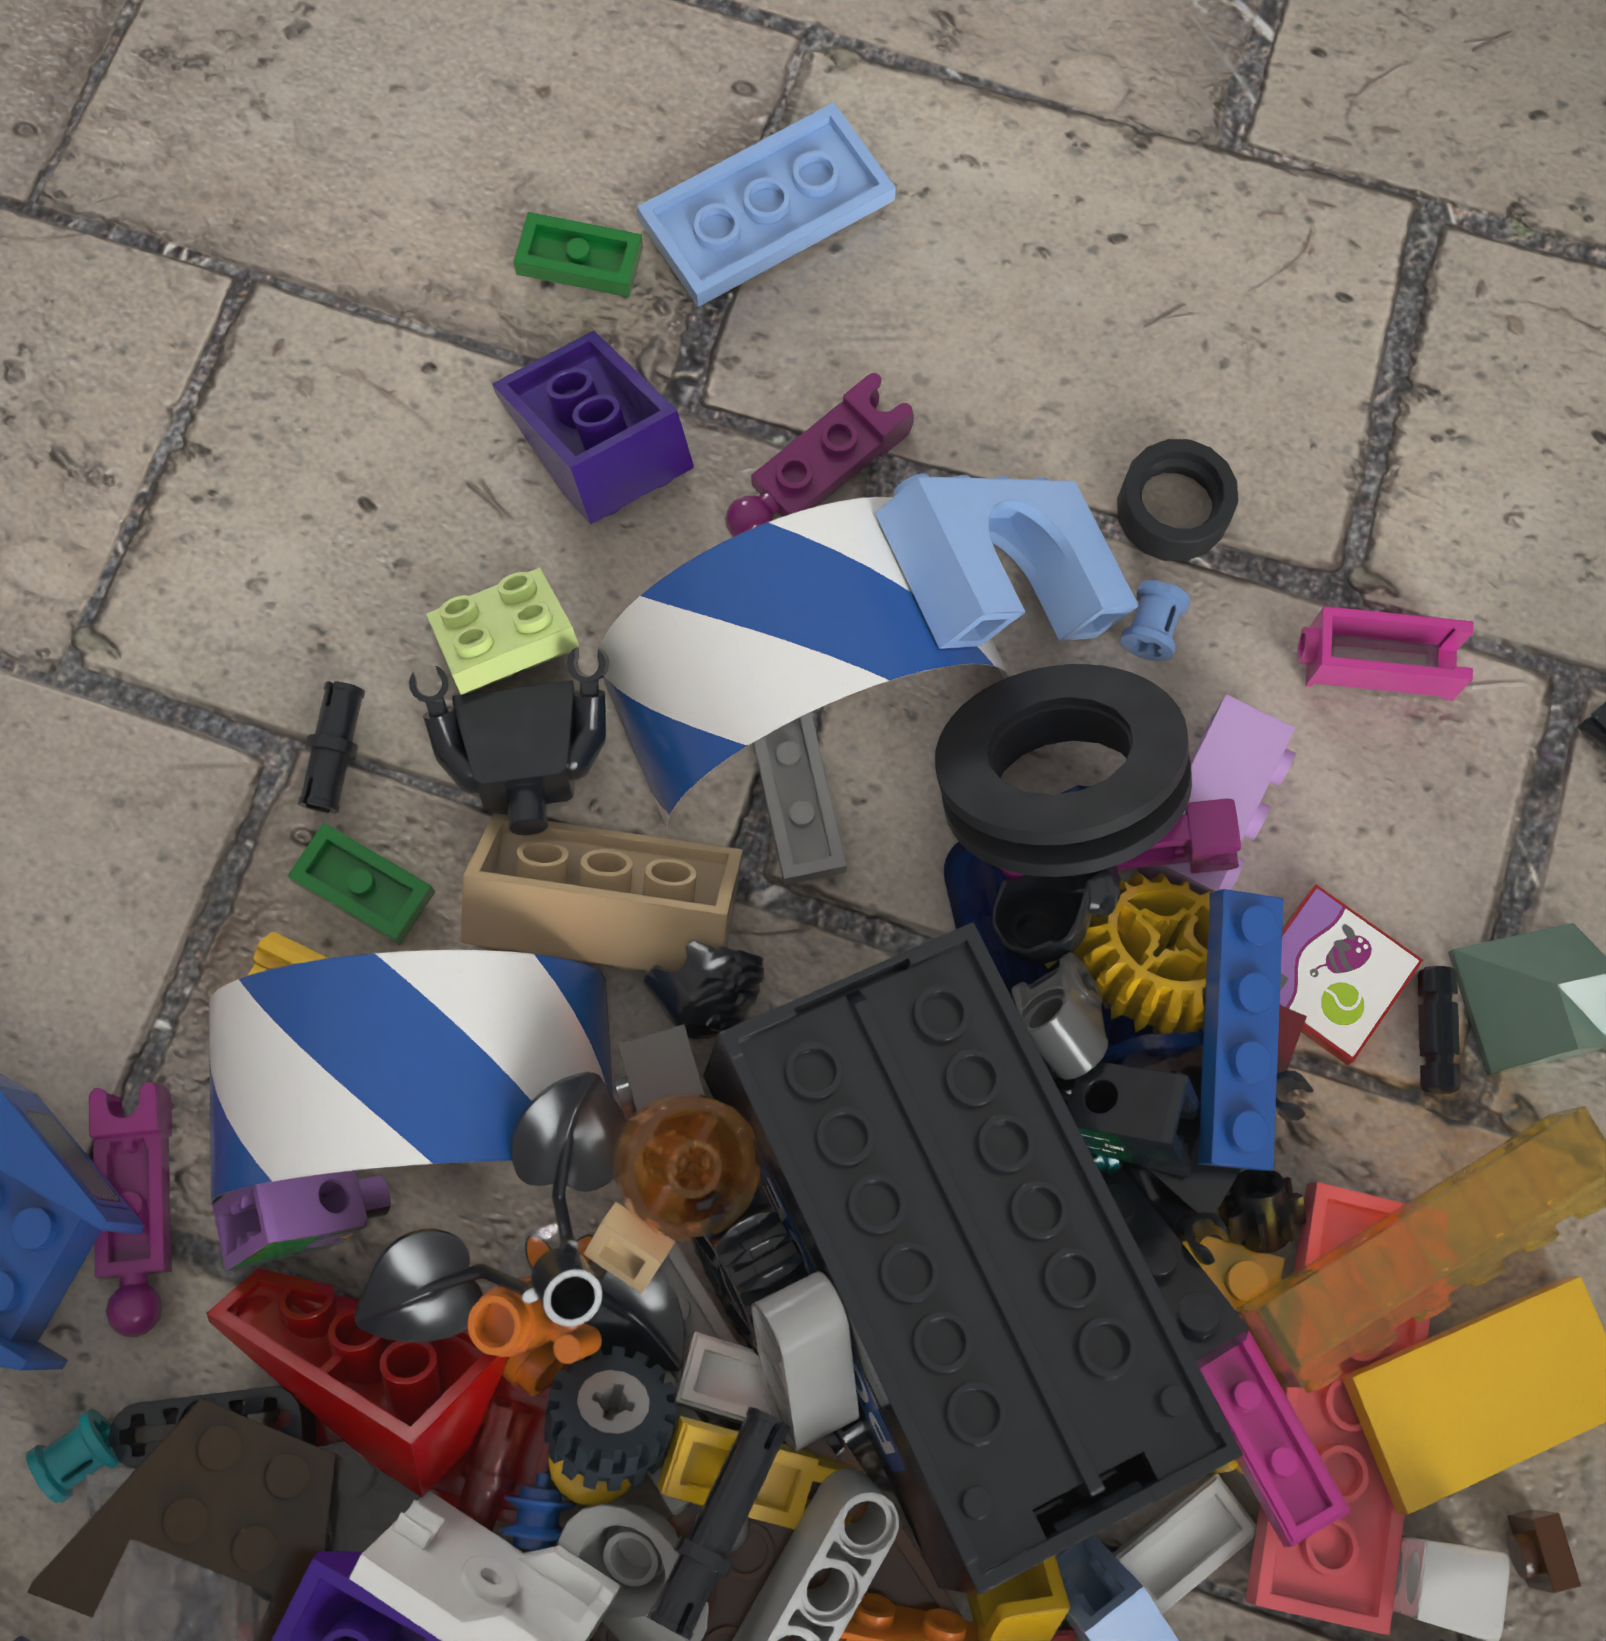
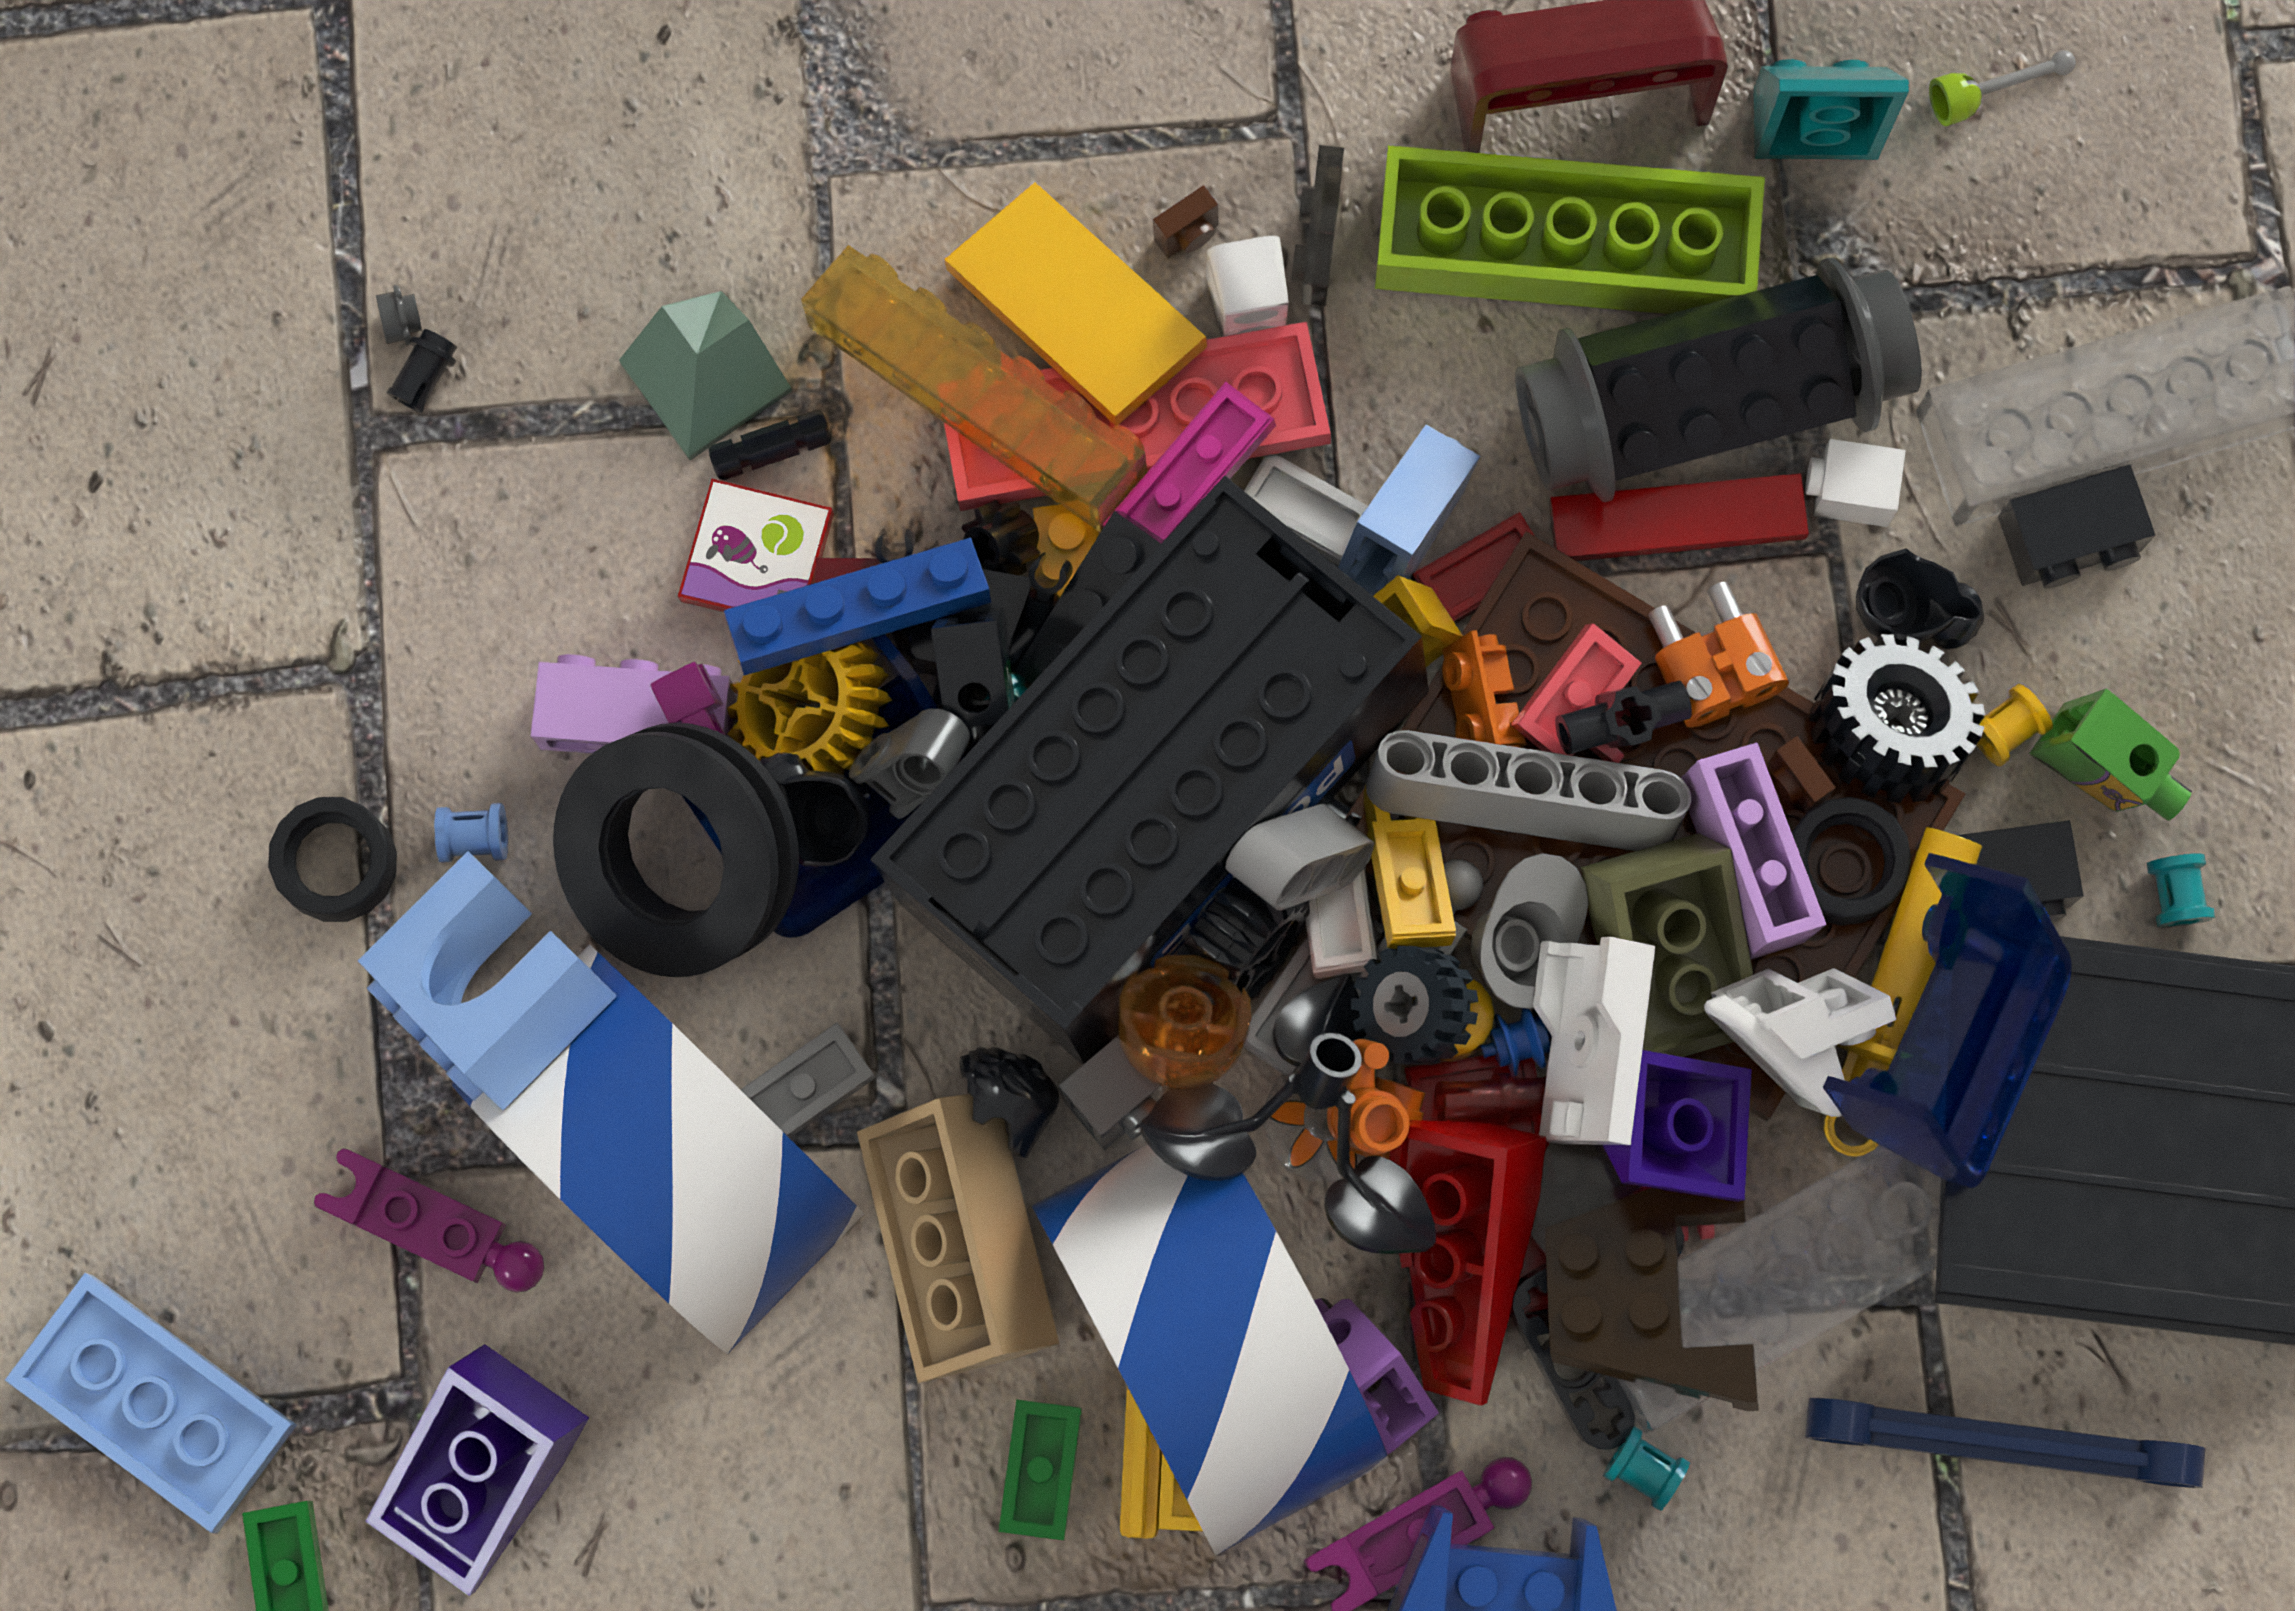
camera: 105 degrees left, 5 degrees up
black pin [297,681,365,814] -> none
black torso [409,648,610,836] -> none
yellowish green plate [426,568,579,695] -> none
tan plate [583,1202,675,1294] -> none
black pin [647,1407,791,1641] -> none
dark pink window [1297,606,1473,701] -> none

